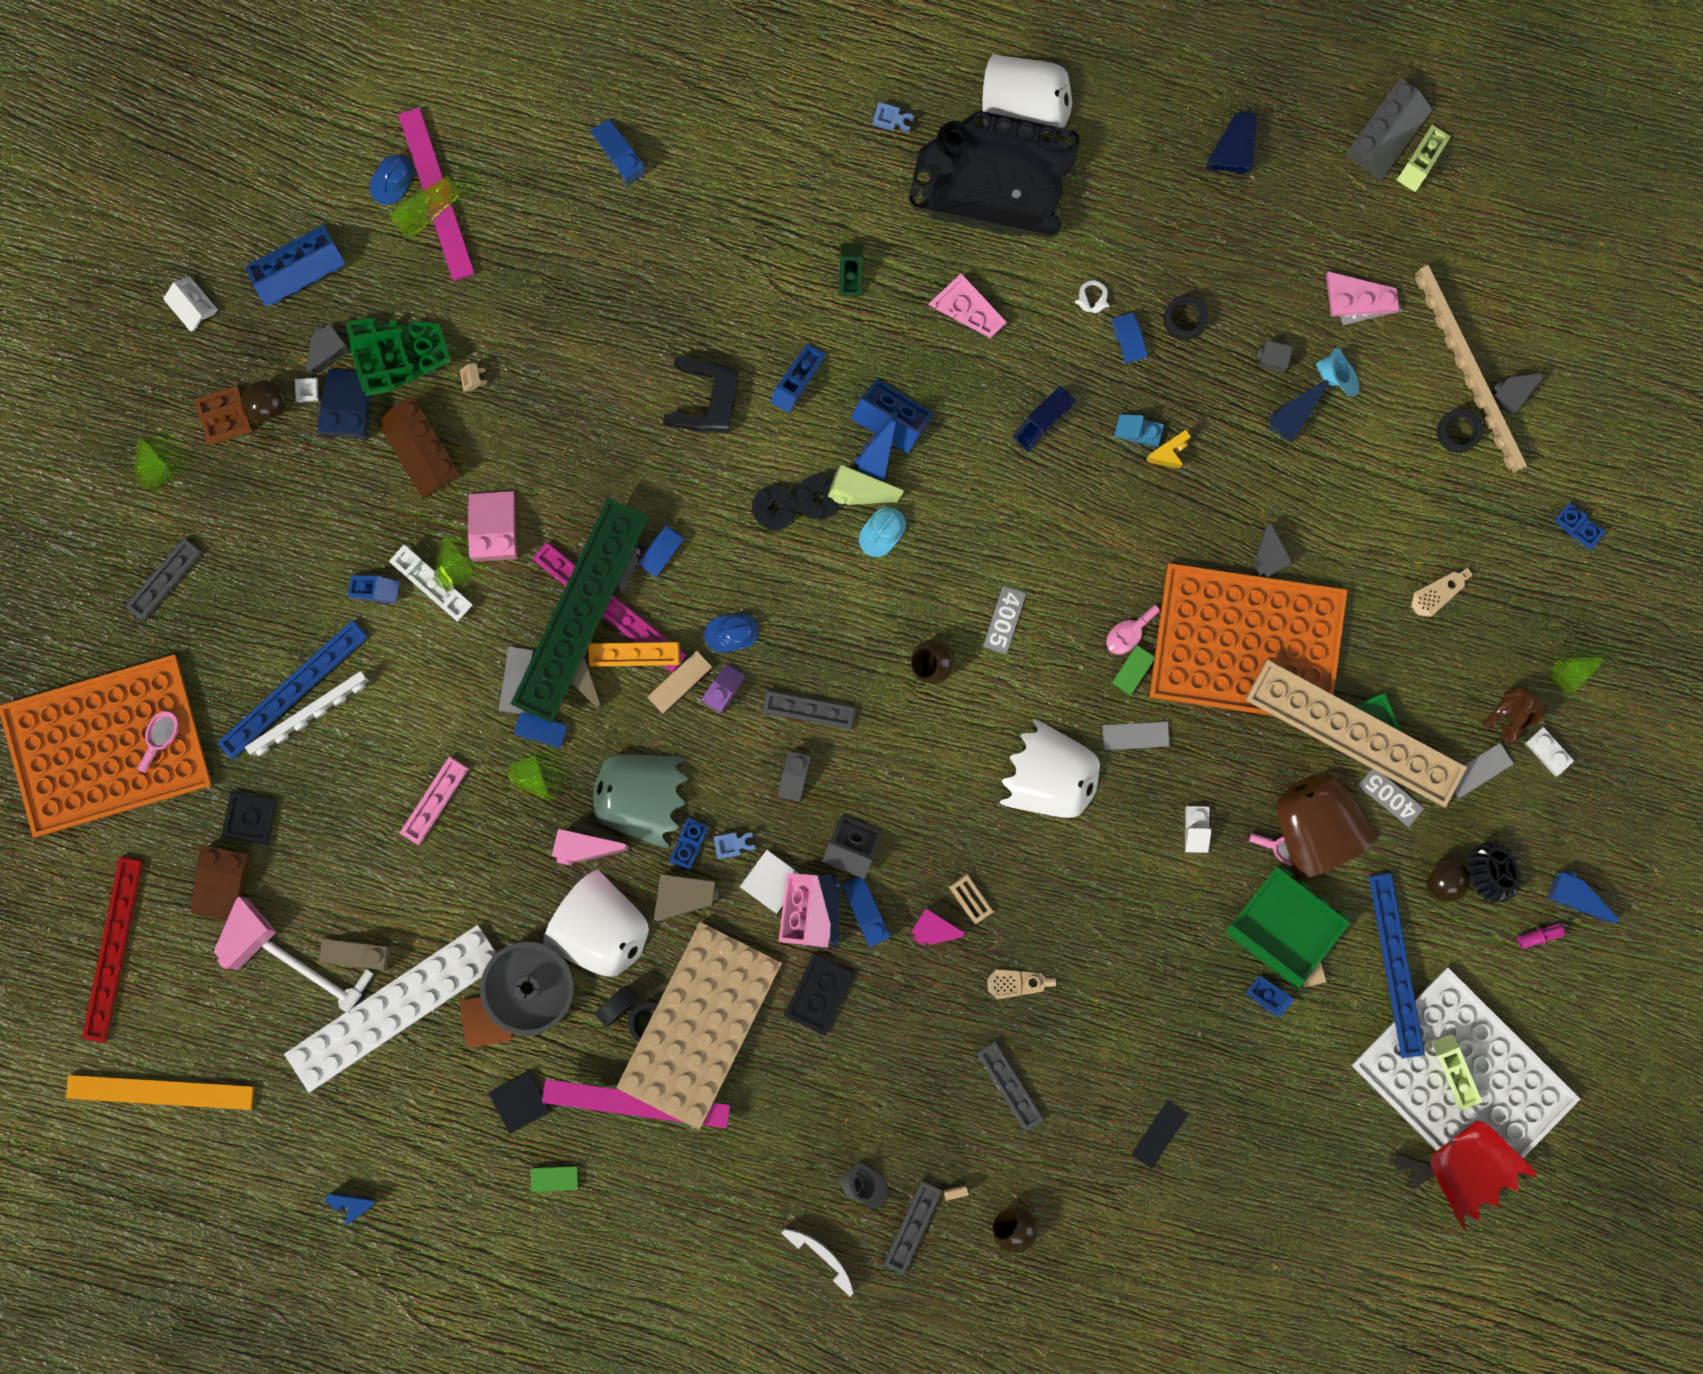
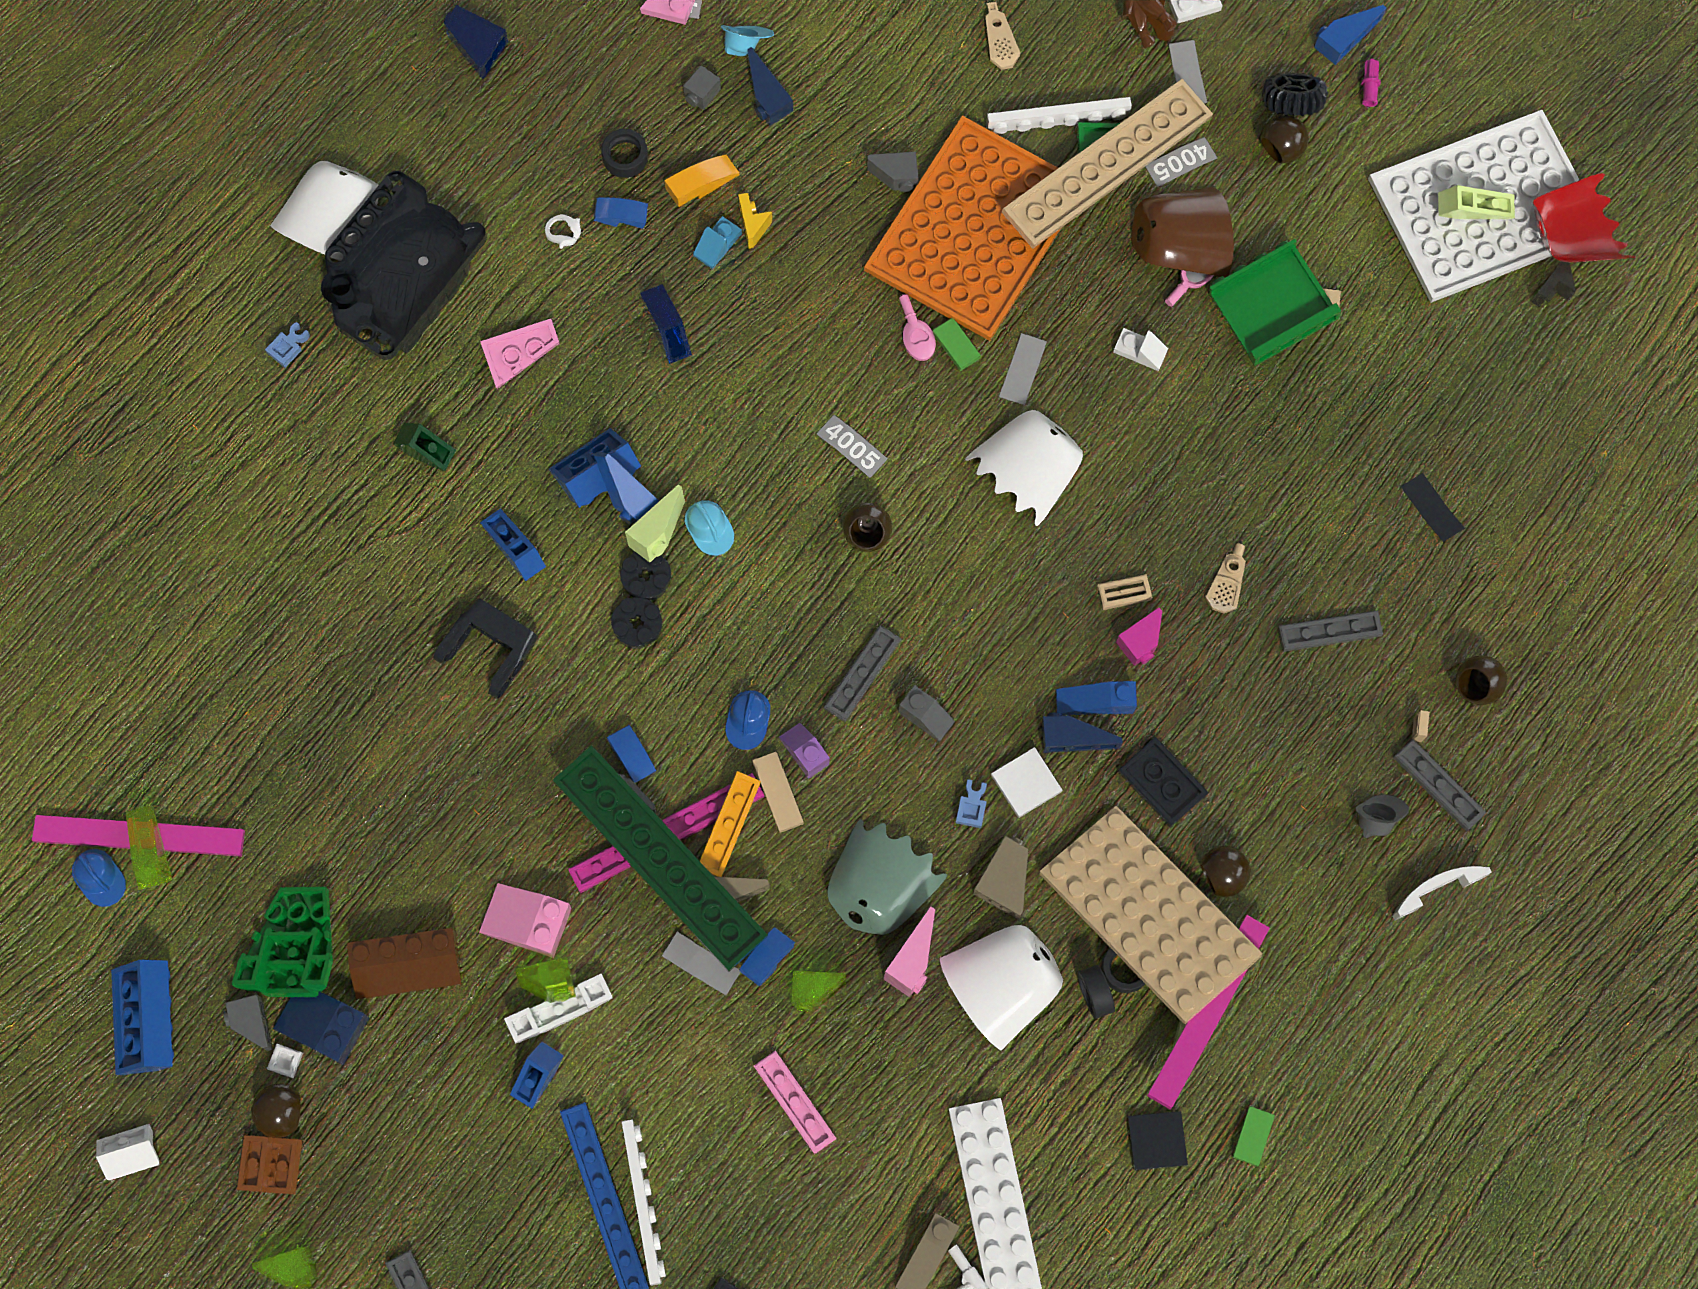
camera: 65 degrees left, 10 degrees down
dark orange slope [459,996,513,1048] -> none
tan tile [460,364,487,392] -> none
dark grey piece [480,942,573,1036] -> none
blue slope [590,119,646,186] -> none
blue slope [669,818,709,871] -> none
bright pink slope [779,873,831,947] -> none
dark grey slope [822,815,884,879] -> none
blue slope [1246,975,1294,1018] -> none
blue tile [1368,873,1425,1059] -> none
none -> light orange slope [664,155,740,207]
none -> white plate [986,97,1132,134]
none -> dark brown helmet [1200,846,1251,898]

